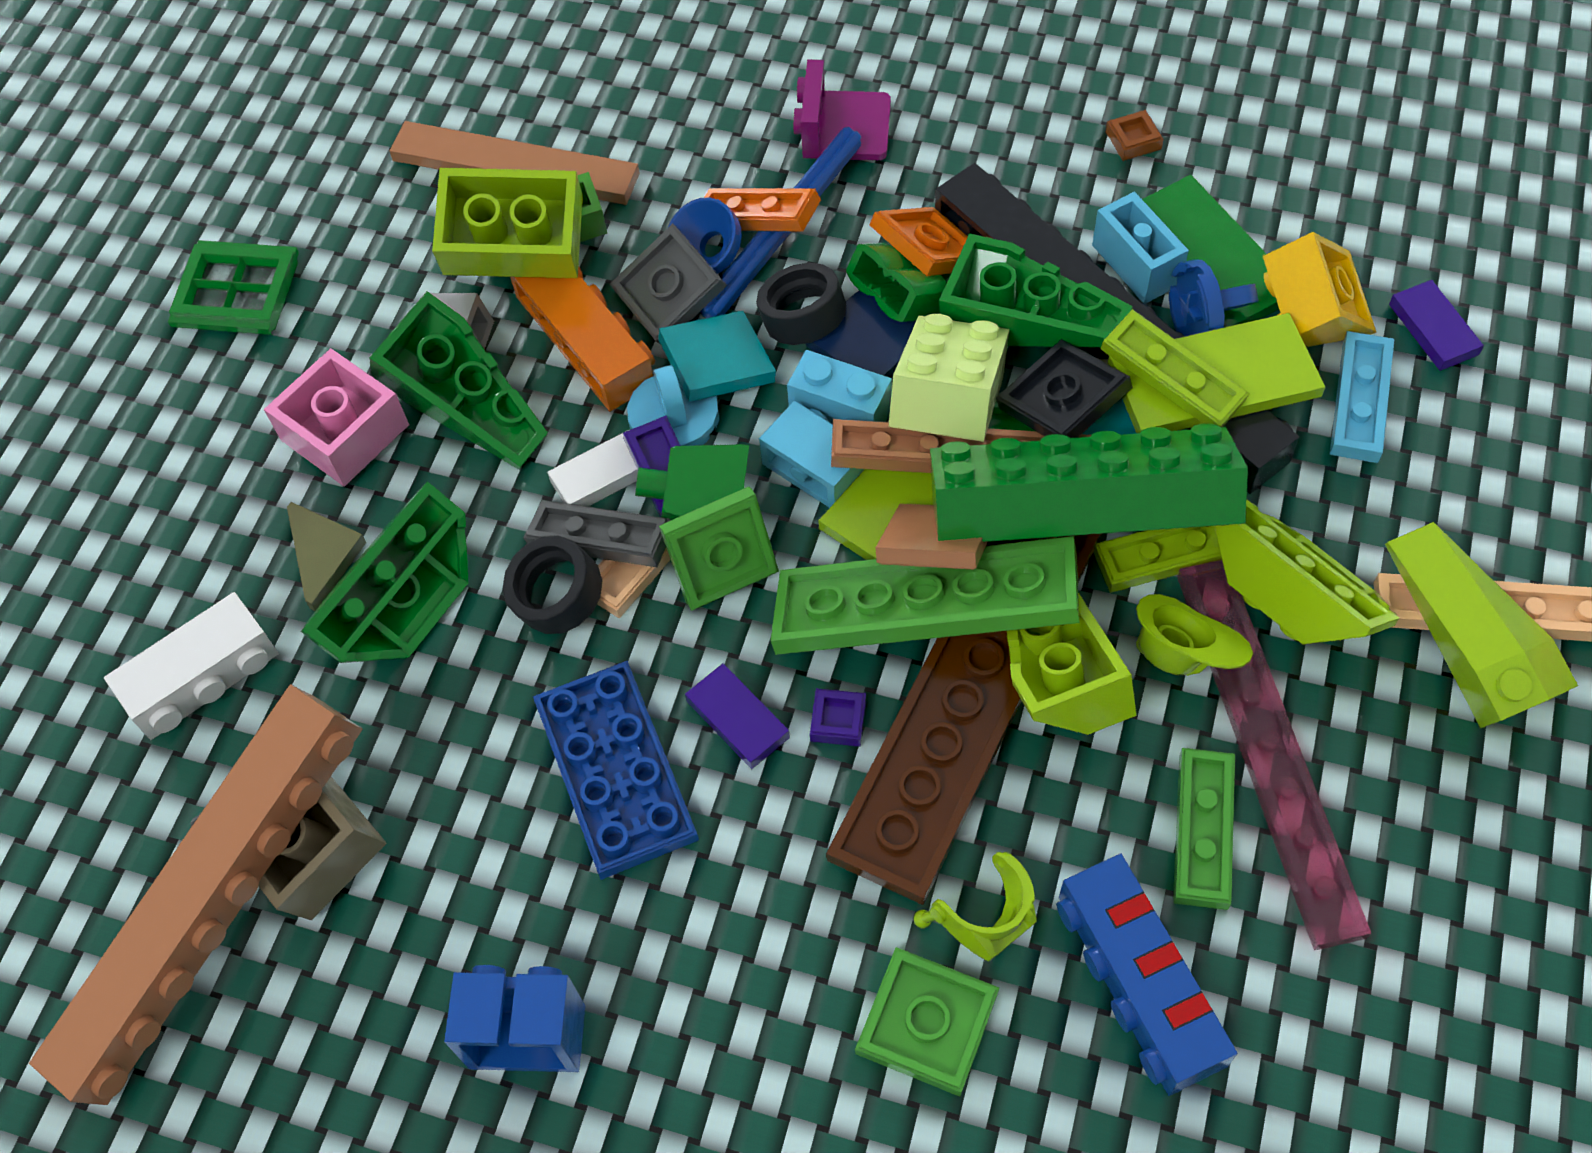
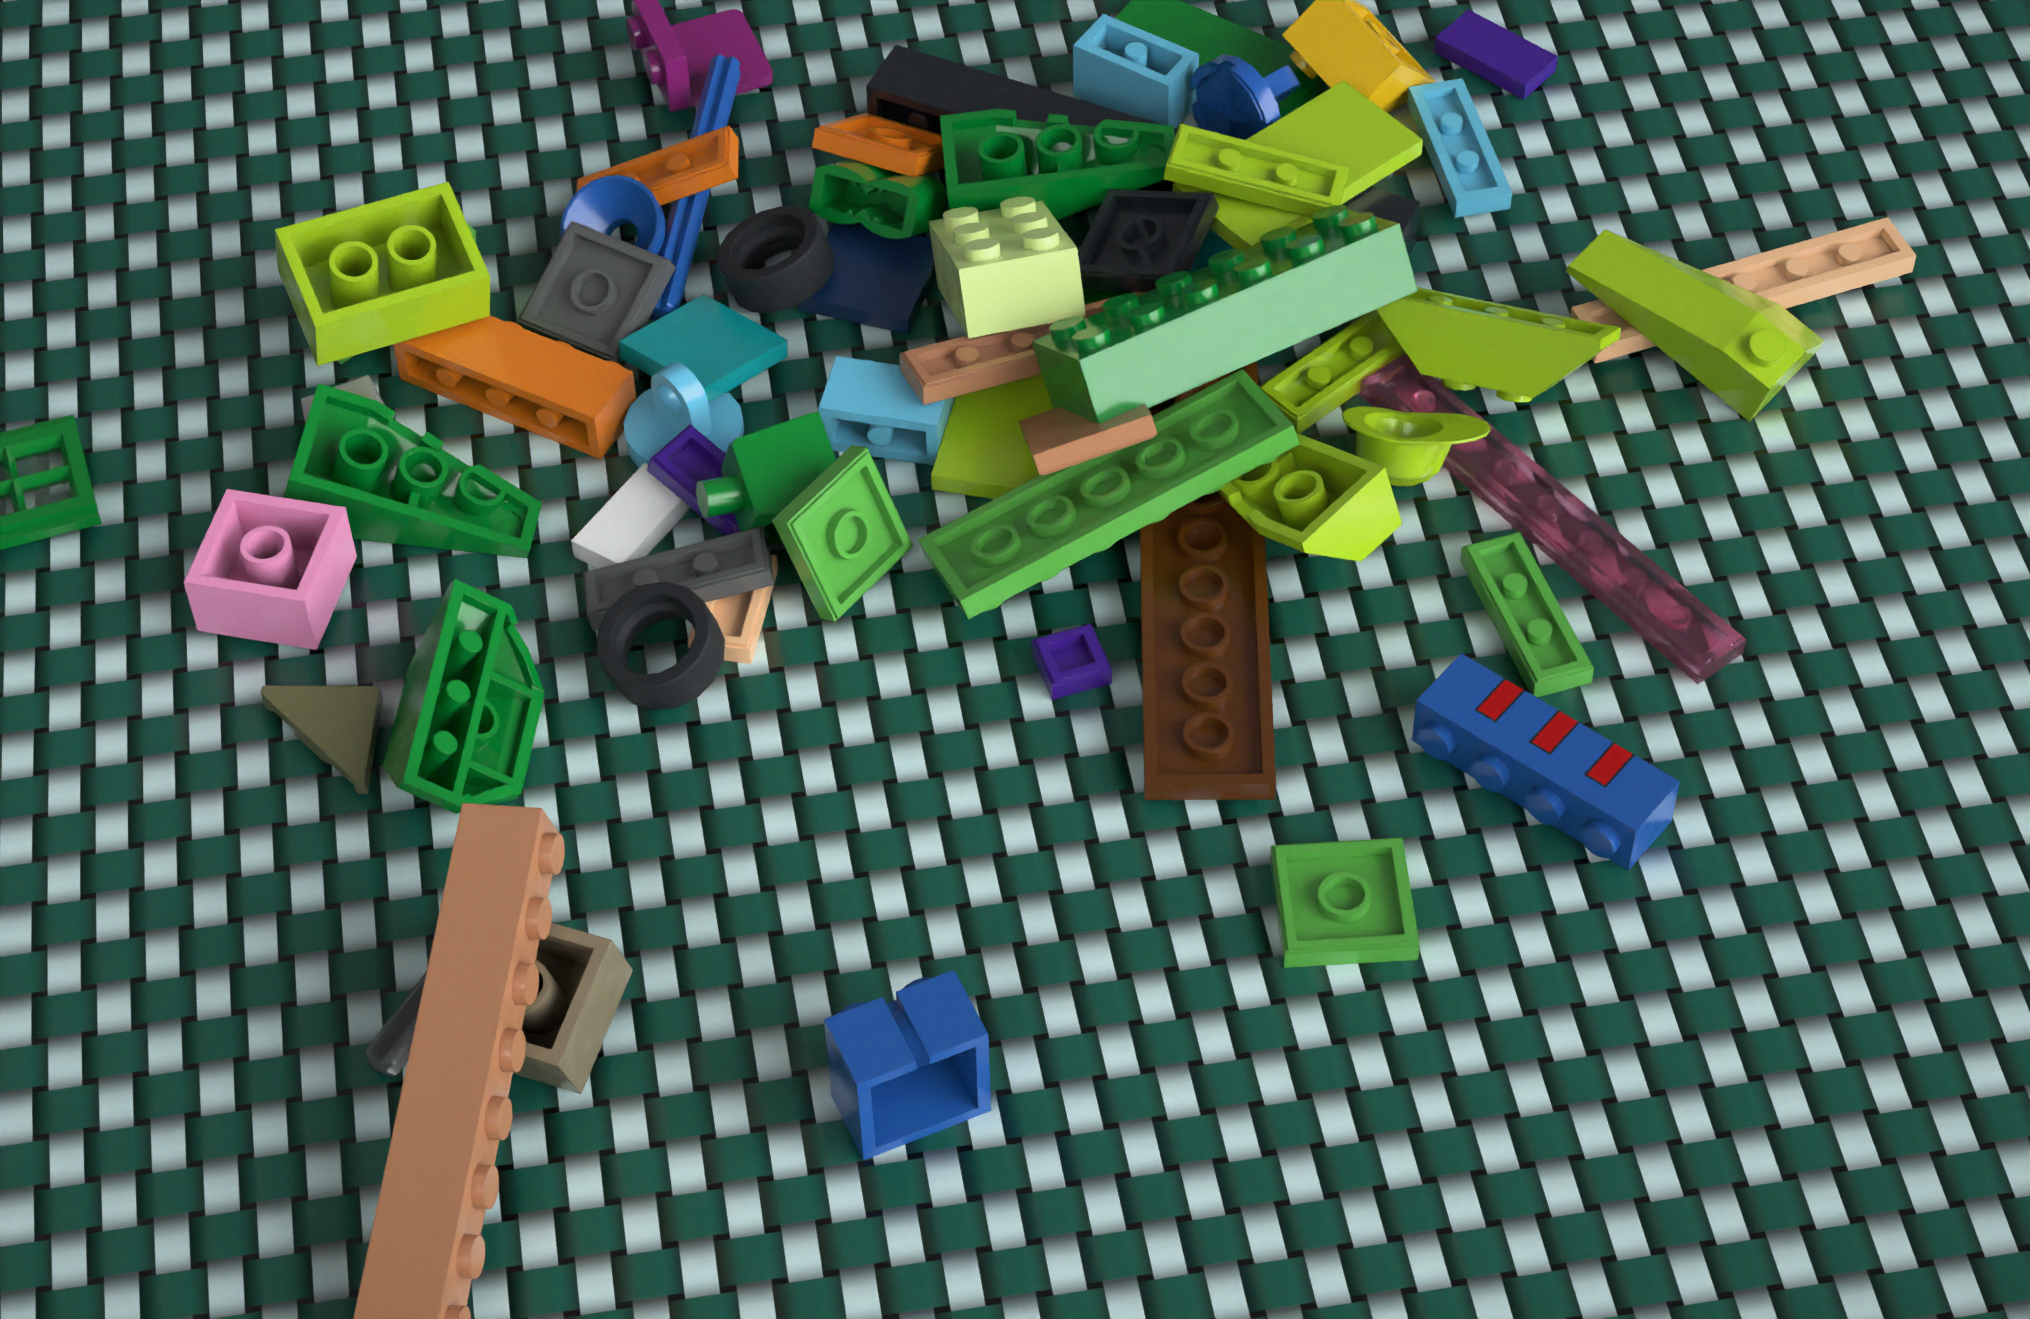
camera: 30 degrees left, 10 degrees down
white brick [103,592,279,740] -> none
nougat tile [389,121,640,205] -> none
blue tile [533,661,699,880] -> none
dark purple tile [685,663,790,770] -> none
medium azure brick [787,350,892,424] -> none
lime helmet [913,852,1037,962] -> none

